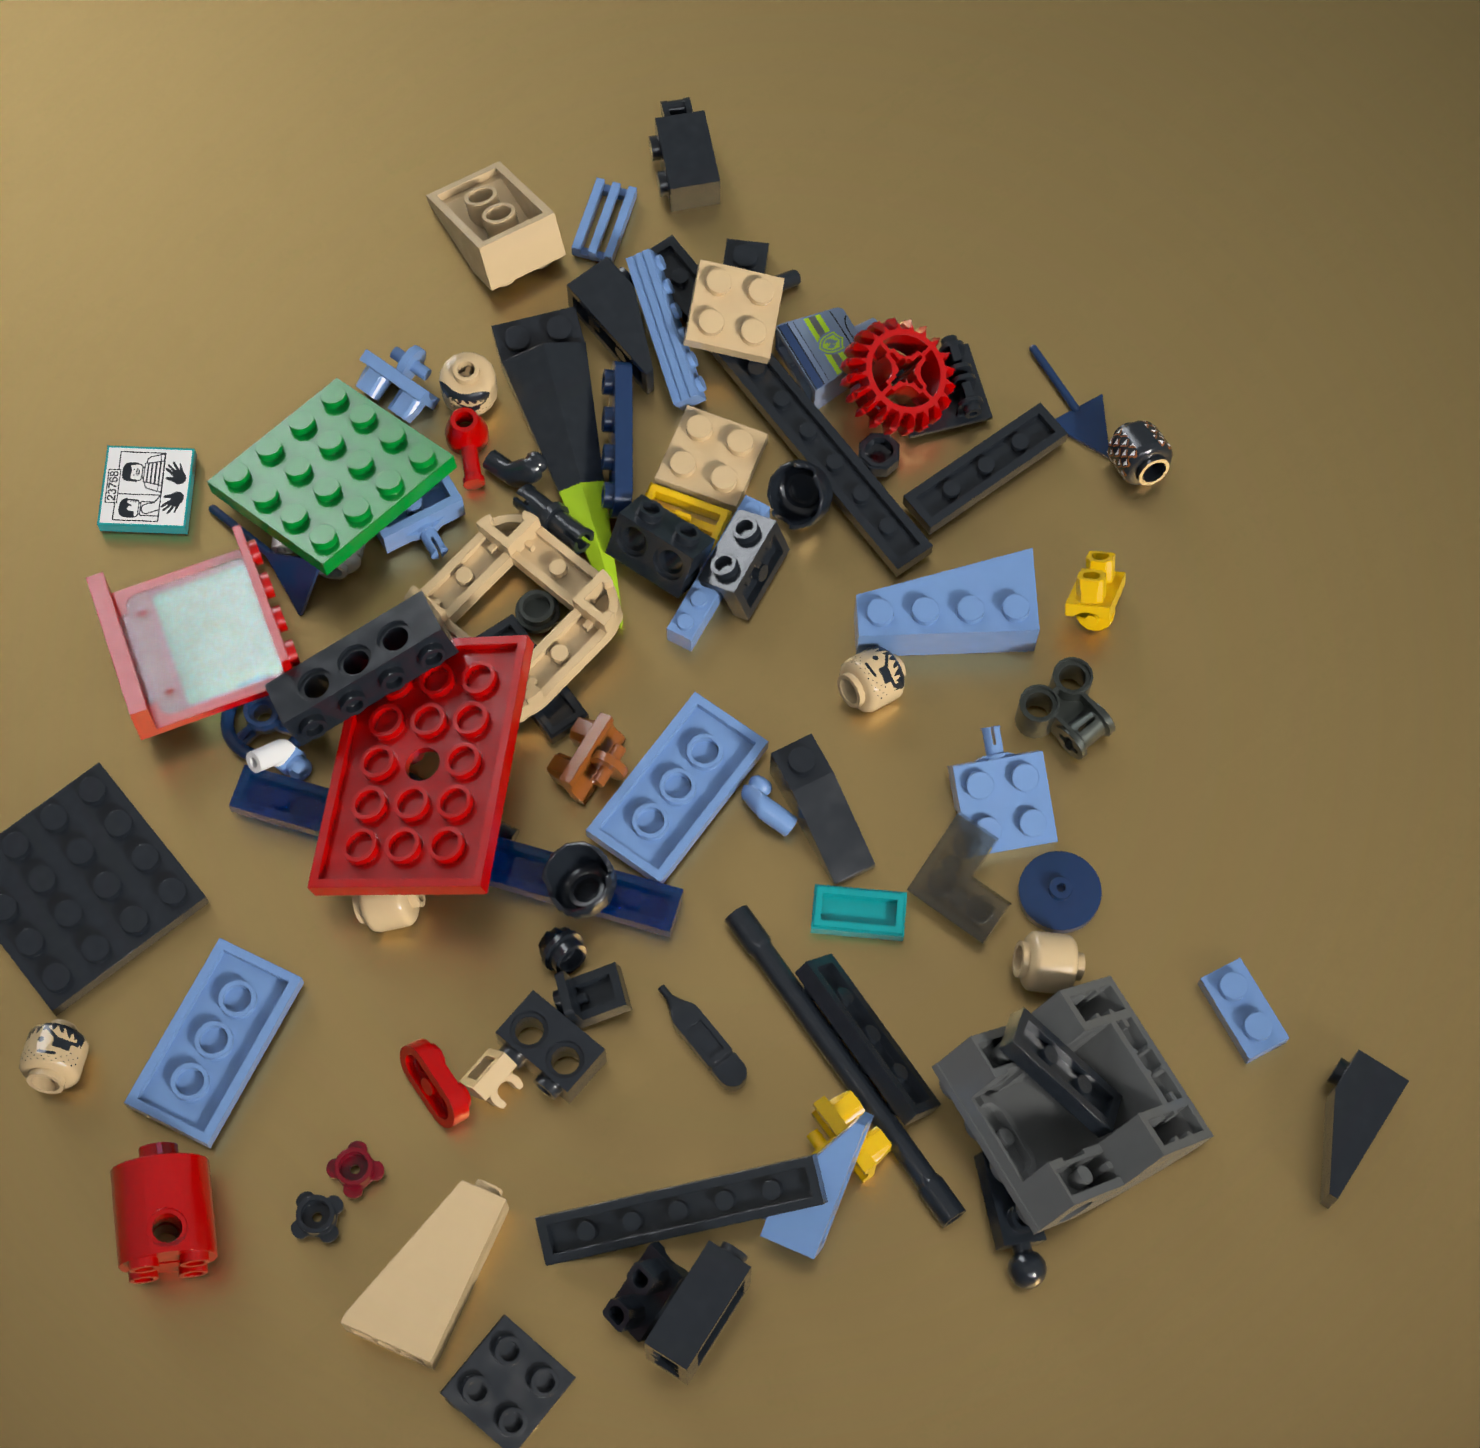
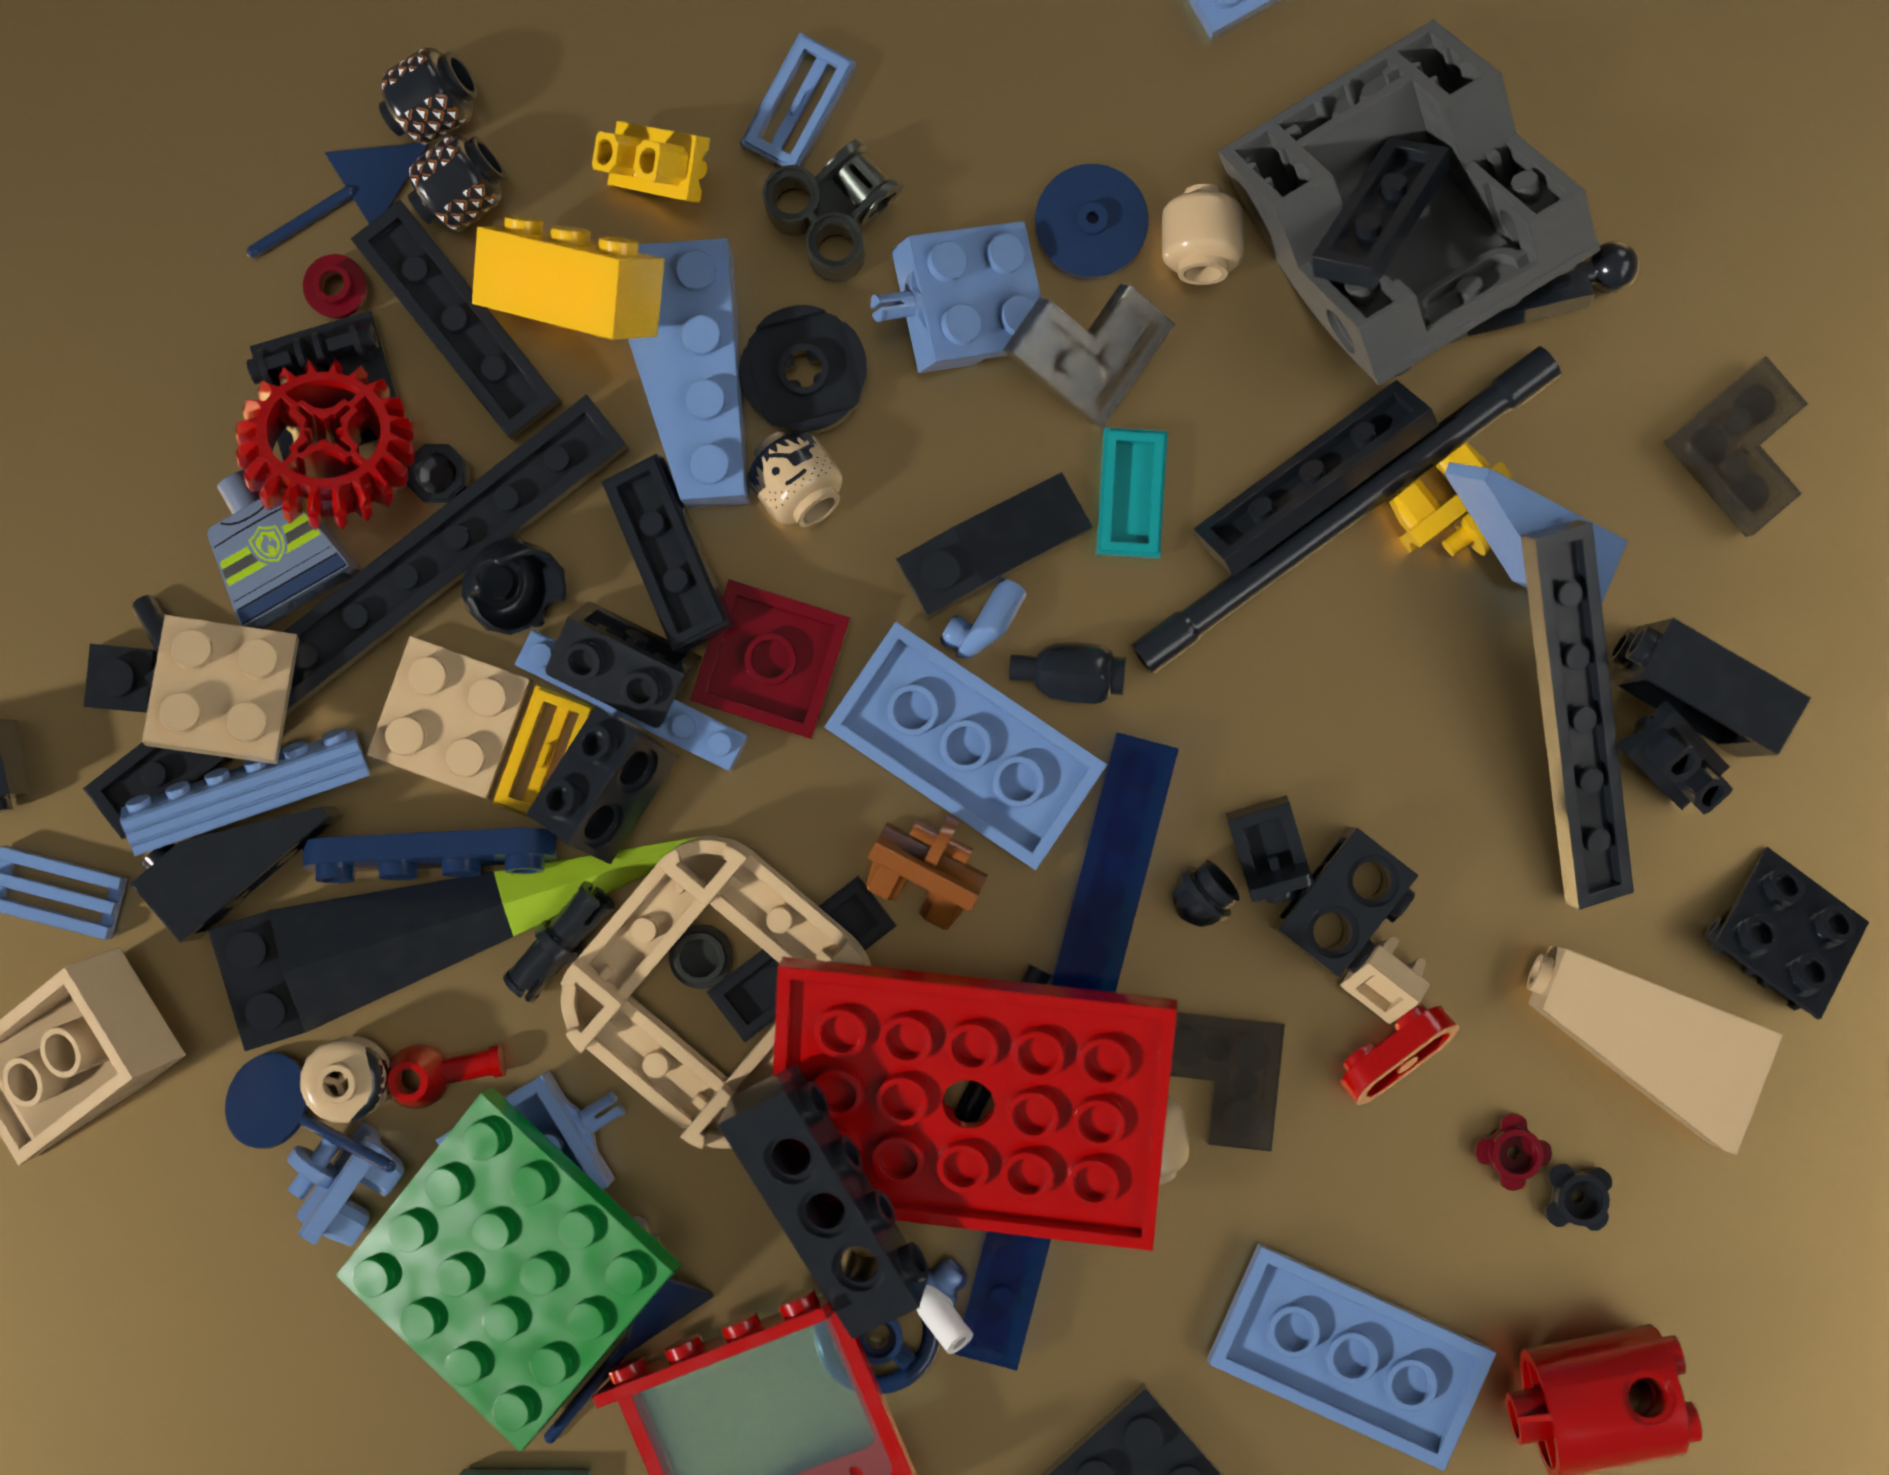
camera: 90 degrees left, 20 degrees up
black arm [483,450,548,488] -> none
black hair [542,841,617,919] -> none
black piece [658,985,747,1091] -> none
none -> dark blue piece [225,1053,396,1173]
none -> dark red plate [303,254,368,319]
none -> black head [408,134,506,231]
none -> yellow brick [472,215,665,340]
none -> black tile [602,454,736,654]
none -> dark red plate [690,579,851,740]
none -> medium blue tile [740,32,856,167]
none -> black plate [740,305,868,435]
none -> black plant [1009,642,1126,704]
none -> clear smoke plate [1170,1011,1285,1152]
none -> clear smoke plate [1663,356,1808,537]

